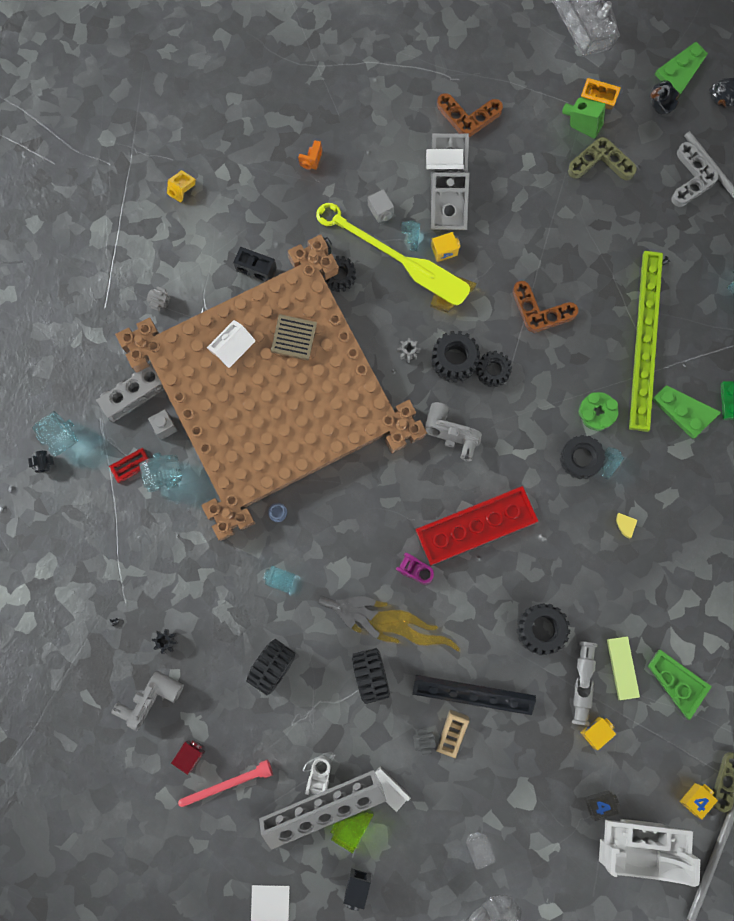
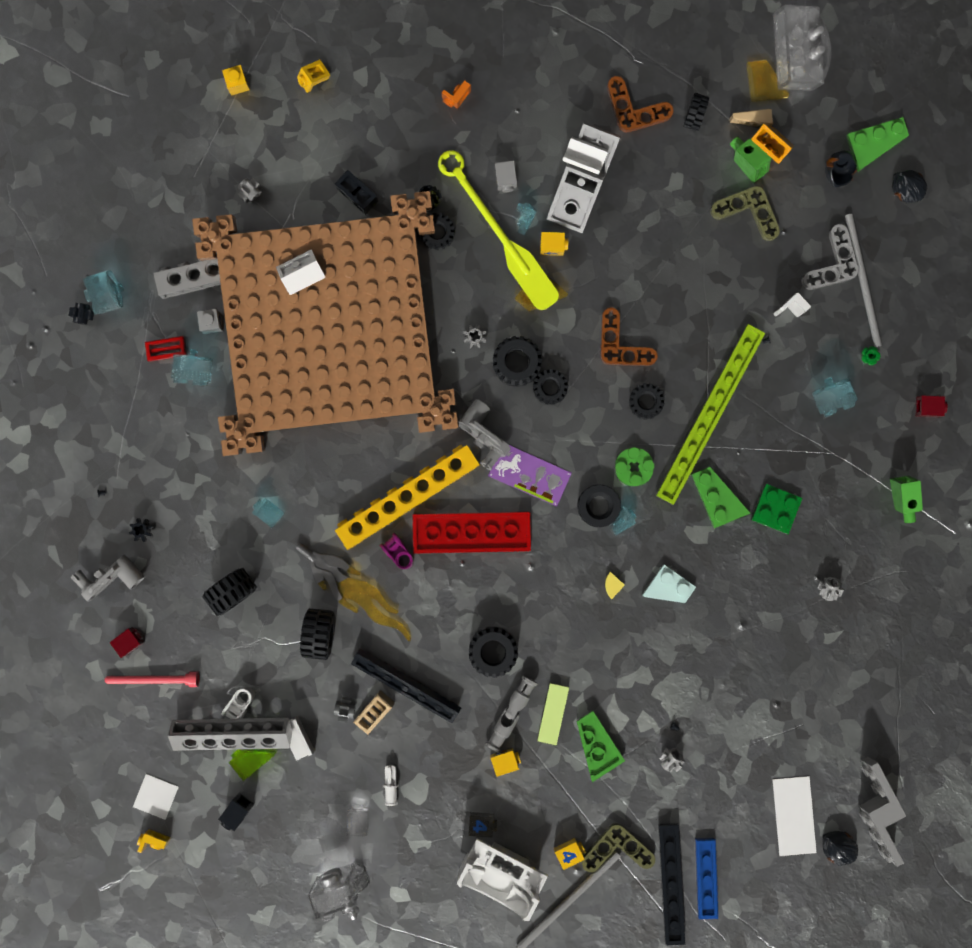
camera: 15 degrees right, 10 degrees up
sand blue plate [268,503,287,522] -> none
dark tan tile [271,314,317,361] -> none
none -> yellow brick [222,65,250,96]
none -> yellow brick [335,444,480,550]
none -> white axle [383,765,399,806]
none -> medium lavender sticker [488,445,572,507]
none -> black tyre [629,383,665,420]
none -> light aqua wing [642,564,696,603]
none -> black tyre [683,93,710,131]
none -> tan slope [730,109,773,127]
none -> clear yellow wing [746,60,789,102]
none -> white panel [773,292,811,317]

